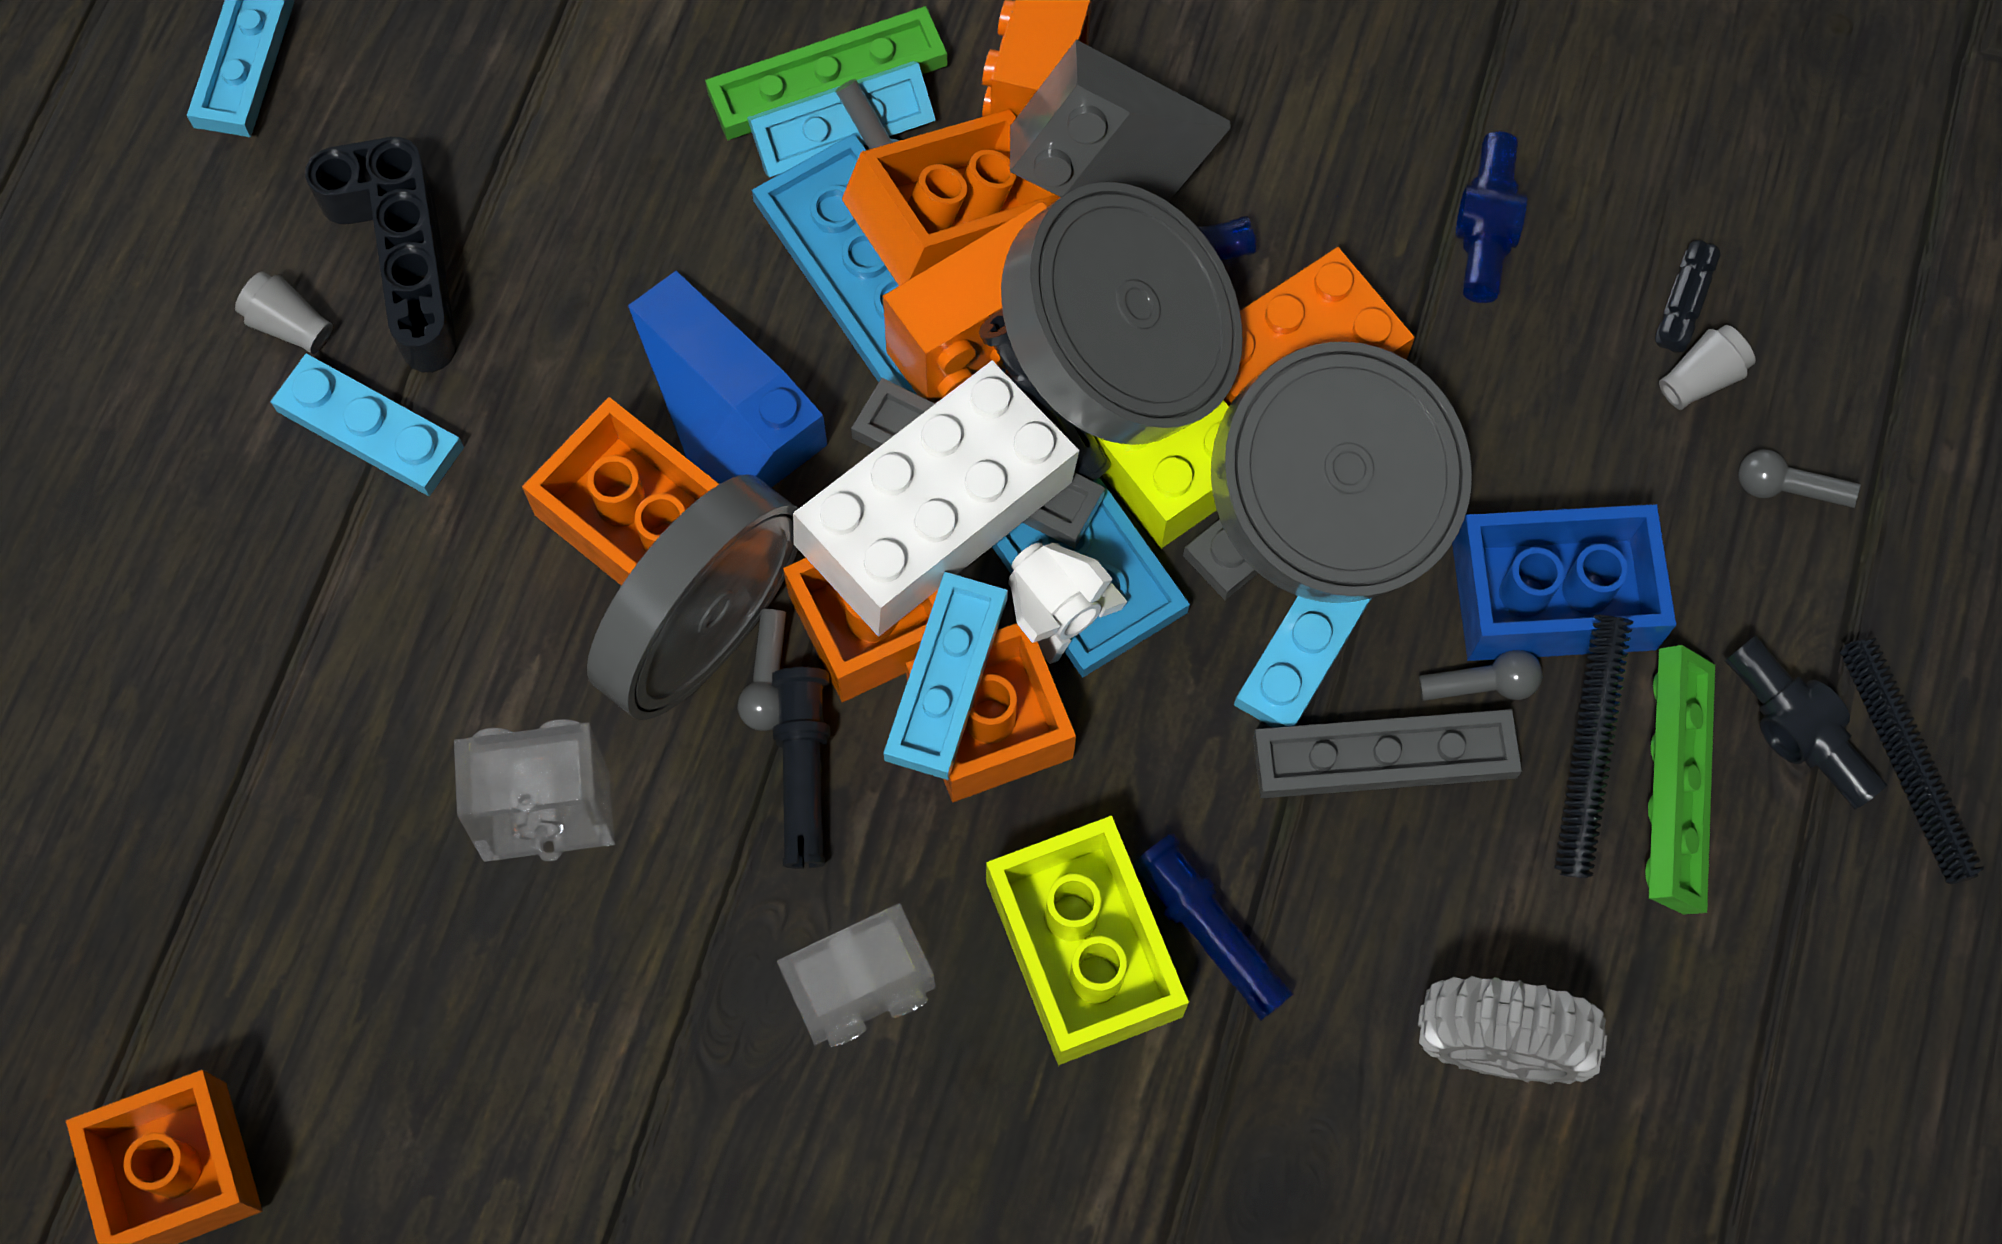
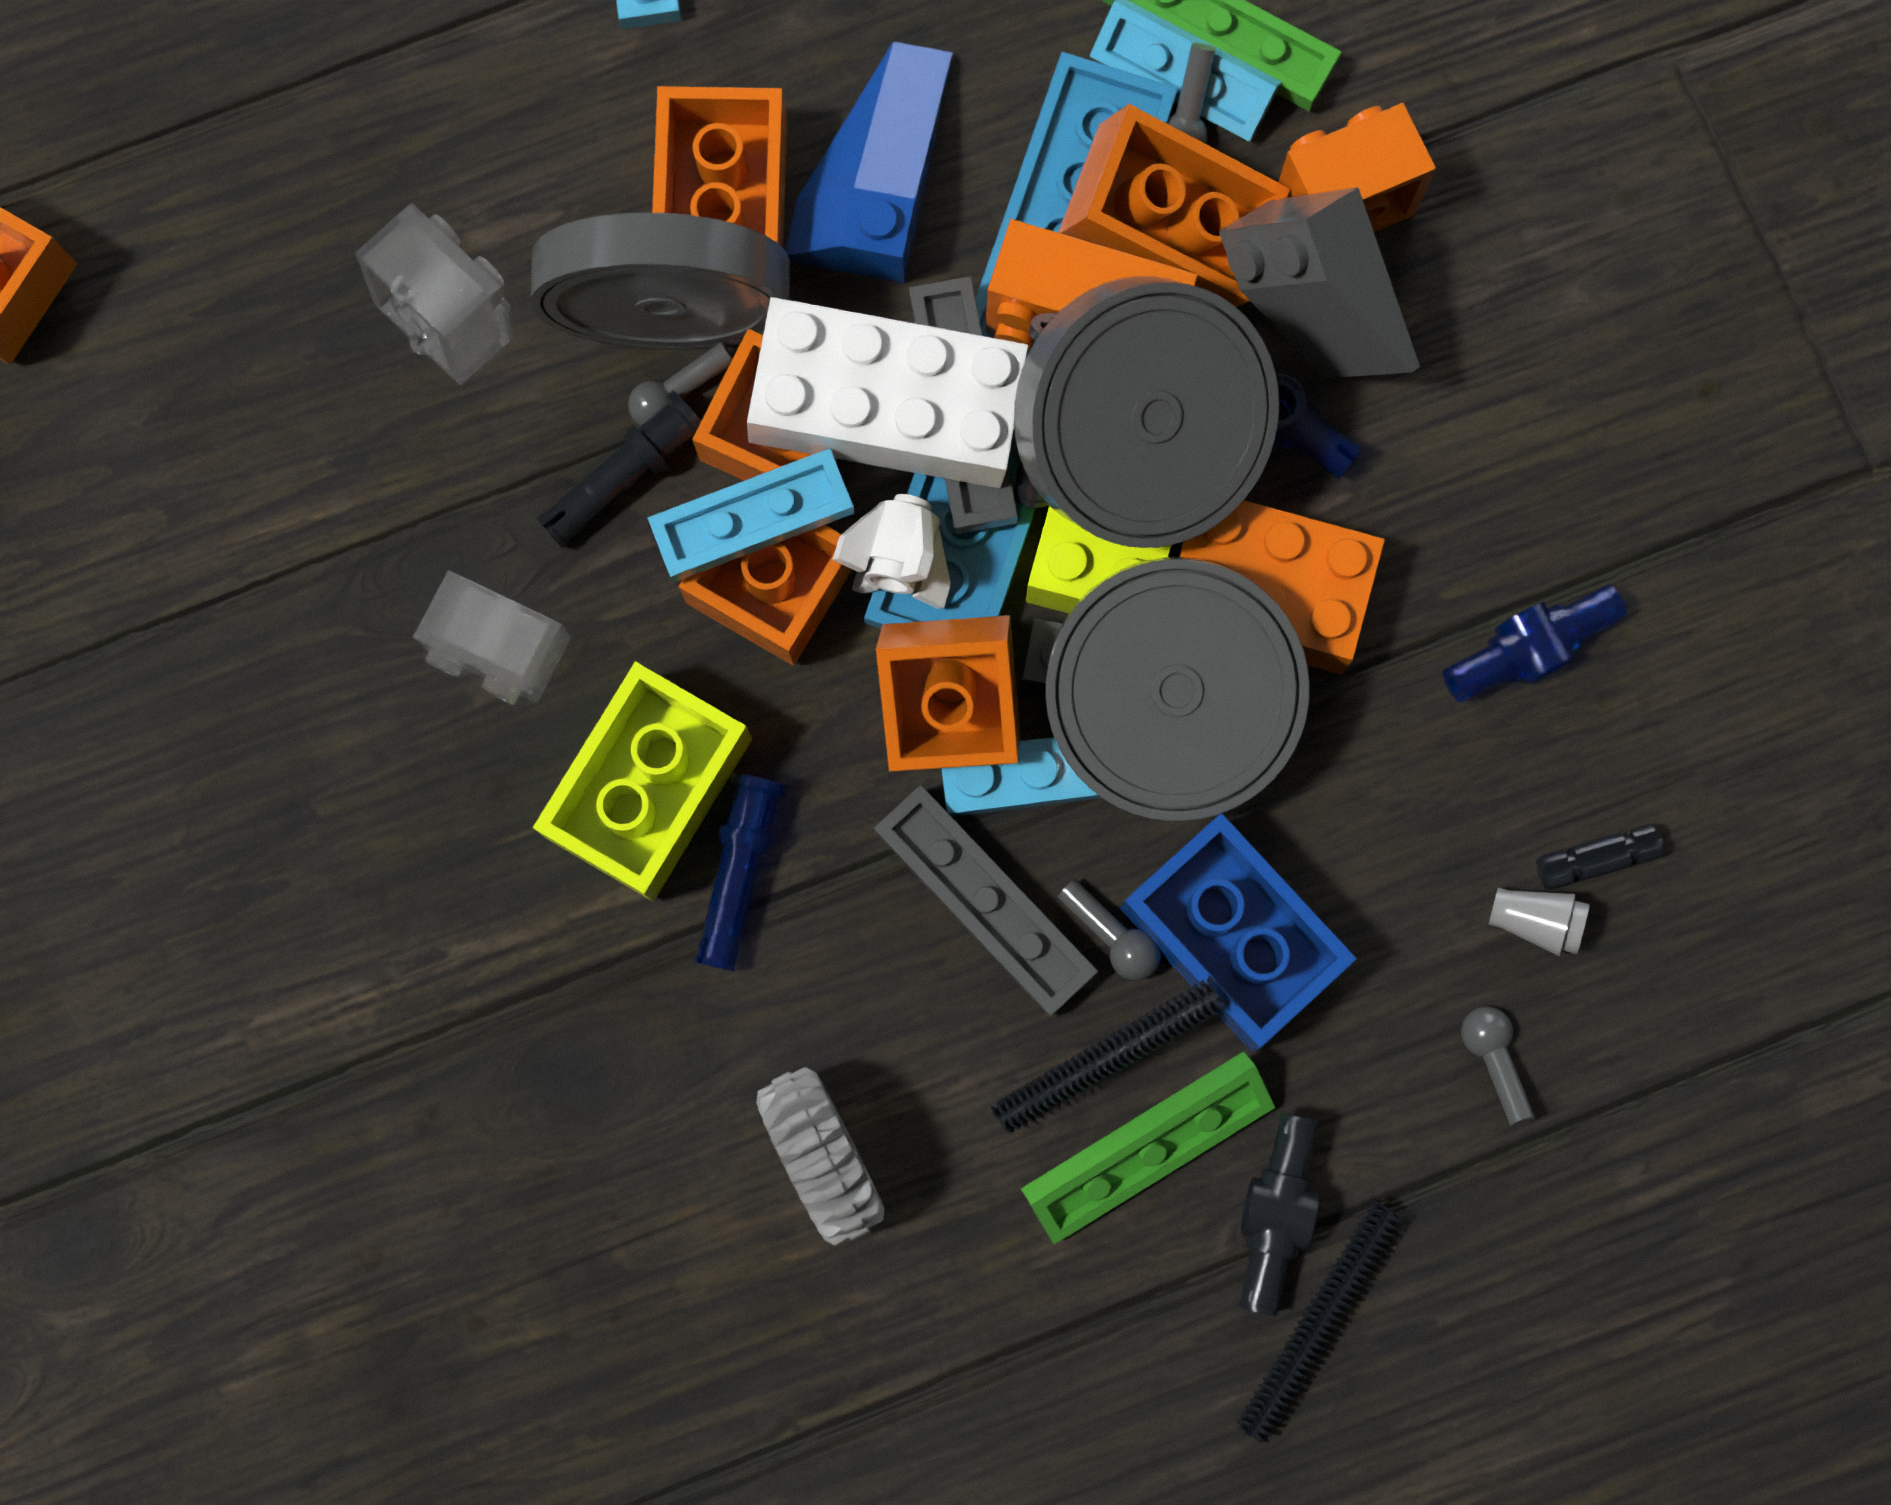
camera: 55 degrees right, 10 degrees up
none -> orange brick [876,615,1021,771]

